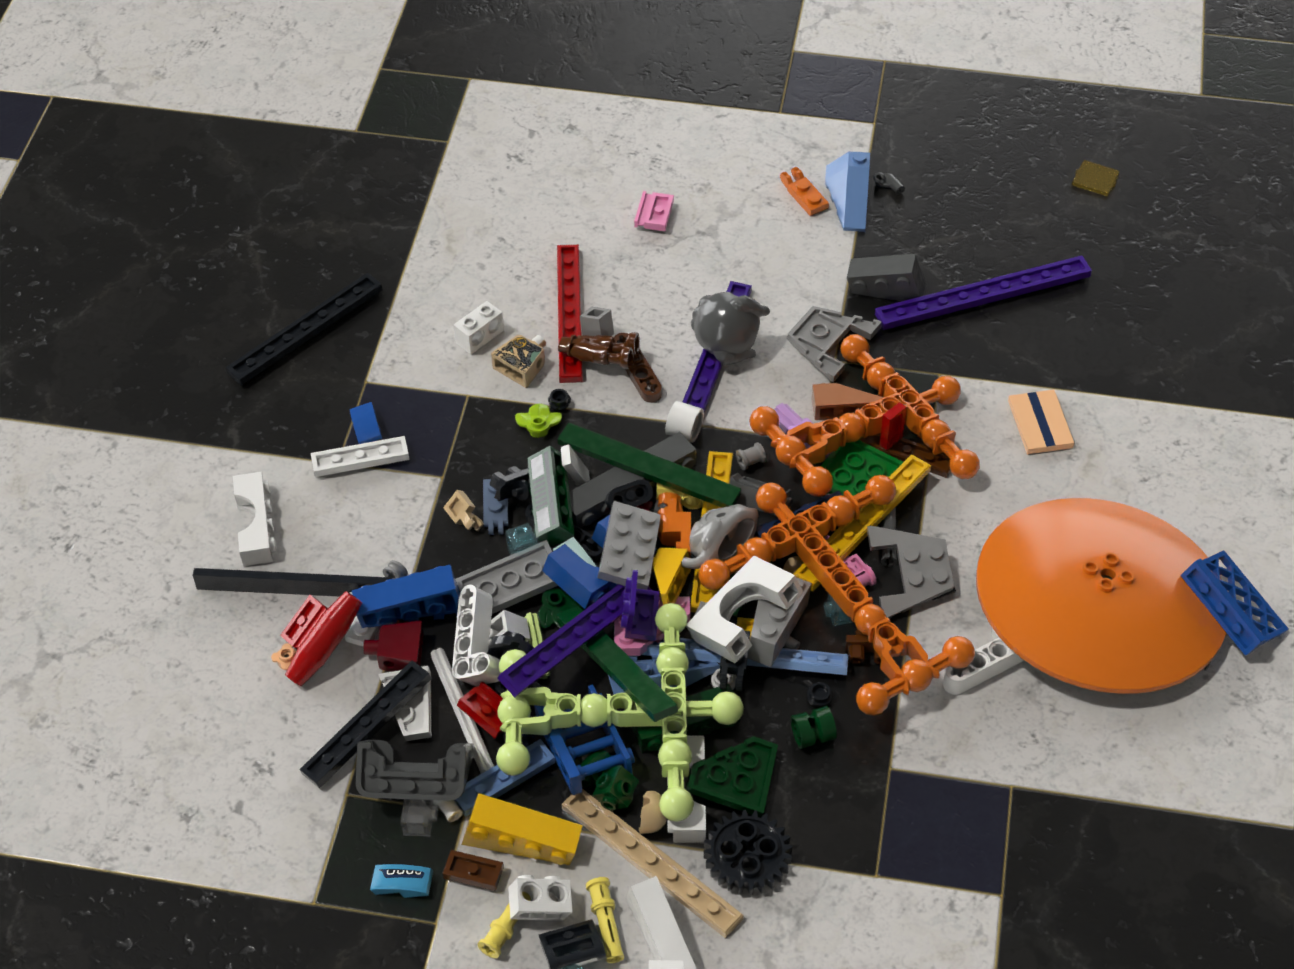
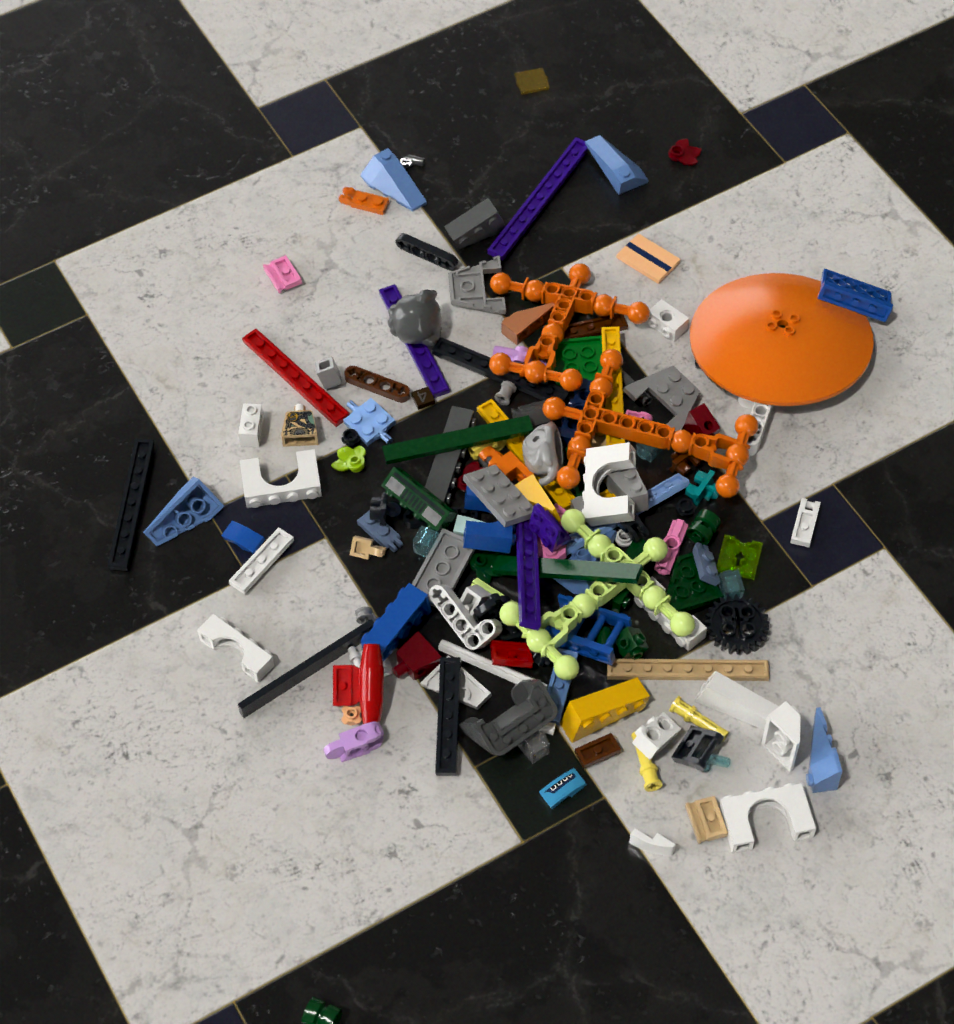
camera: 40 degrees left, 5 degrees up
reddish brown piece [558,332,640,370] -> none
white tile [561,444,590,487] -> none
black plate [605,479,653,511] -> none
tan hair [639,791,667,834] -> none
white piece [665,401,704,443] -> none
red tile [880,402,906,450] -> none
none -> medium blue wedge [143,476,224,546]
none -> white arch [240,449,322,508]
none -> lavender piece [324,722,384,762]
none -> light blue plate [343,398,396,446]
none -> black beam [395,233,459,271]
none -> dark brown tile [411,387,435,410]
none -> black plate [432,337,570,403]
none -> medium blue wedge [585,135,649,195]
none -> white brick [647,299,689,342]
none -> bright pink piece [654,519,689,576]
none -> dark red plate [668,139,702,165]
none -> dark red torso [683,403,720,449]
none -> teal hips [685,469,719,506]
none -> sand blue hinge [692,542,720,586]
none -> clear neon green brick [717,534,763,580]
none -> clear light blue brick [718,570,745,600]
none -> white plate [790,498,821,547]

